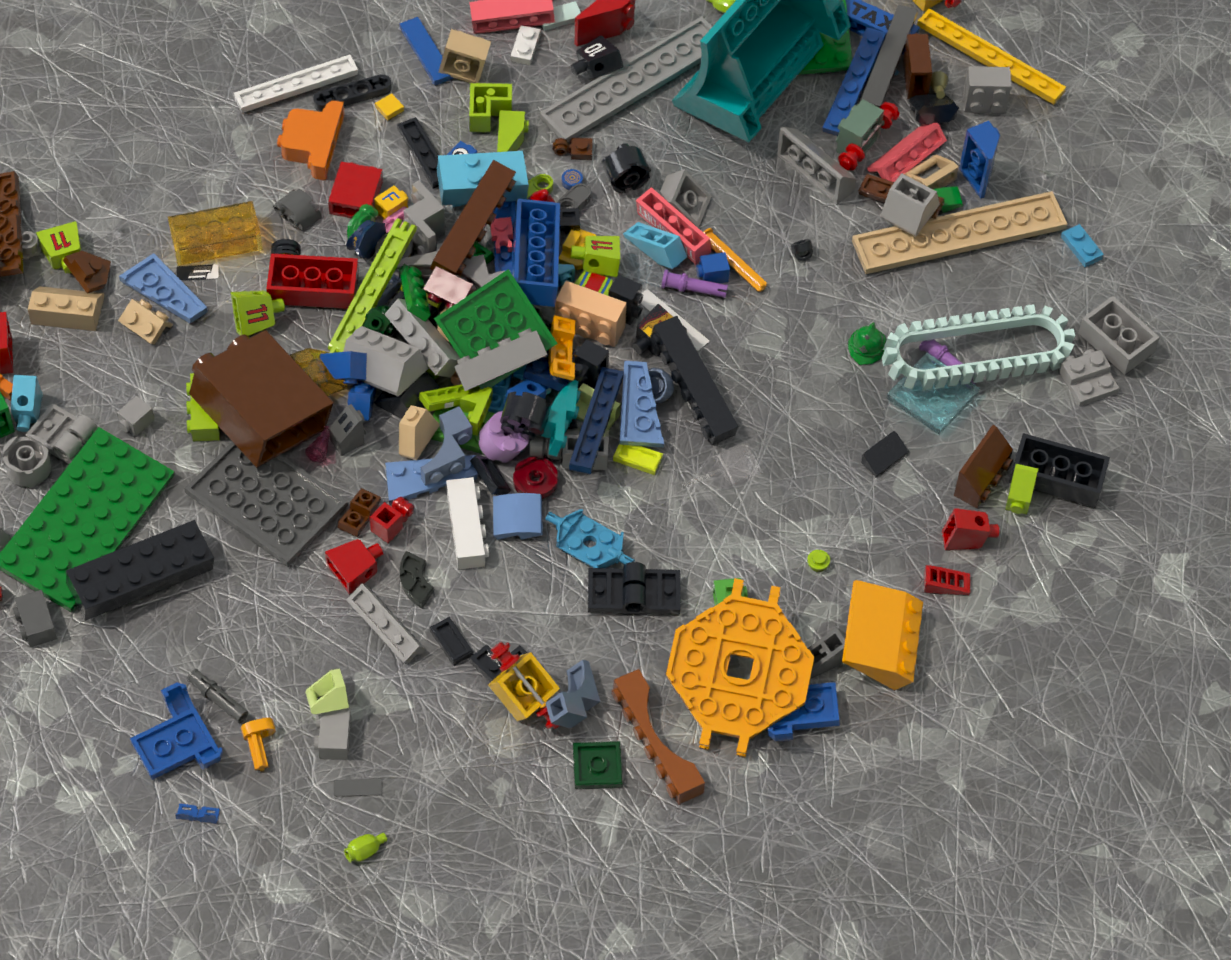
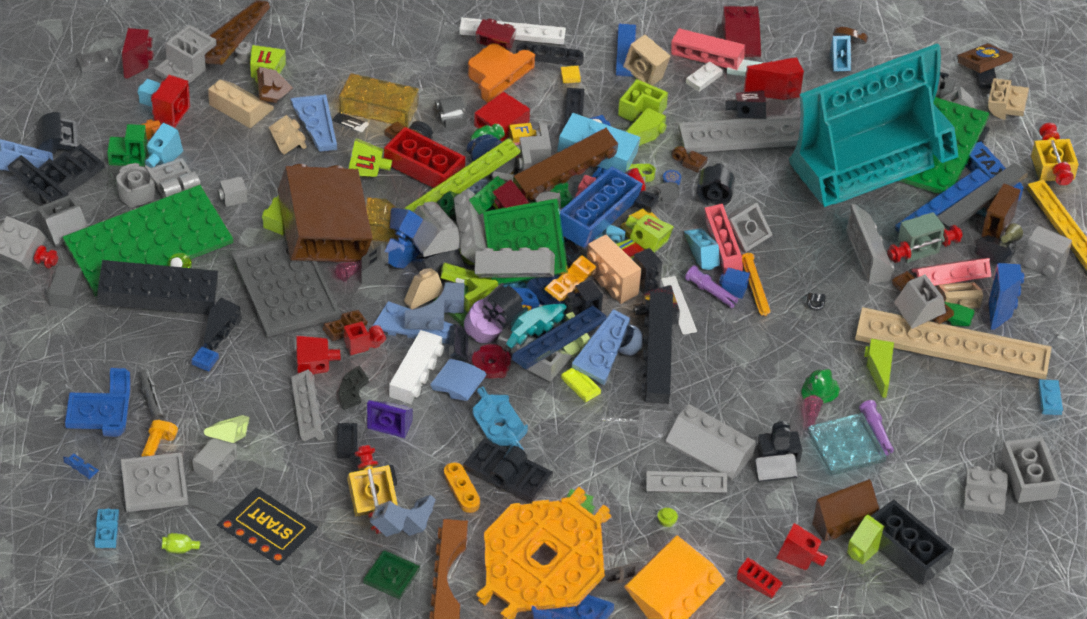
camera: 30 degrees right, 10 degrees down
light aqua piece [882,304,1075,390] -> none
none -> dark azure slope [95,508,119,548]
none -> light grey plate [121,452,188,512]
none -> clear neon green piece [168,252,192,268]
none -> blue plate [191,346,219,372]
none -> black slope [204,297,242,351]
none -> black sticker [217,488,318,566]
none -> dark purple slope [367,400,413,438]
none -> reddish brown plate [384,121,405,140]
none -> light orange plate [444,462,480,513]
none -> dark red slope [476,18,516,52]
none -> light grey hinge [645,471,727,494]
none -> light grey slope [665,404,756,481]
none -> black brick [757,421,802,463]
none -> clear pink cone [804,395,823,431]
none -> lime slope [864,339,894,398]

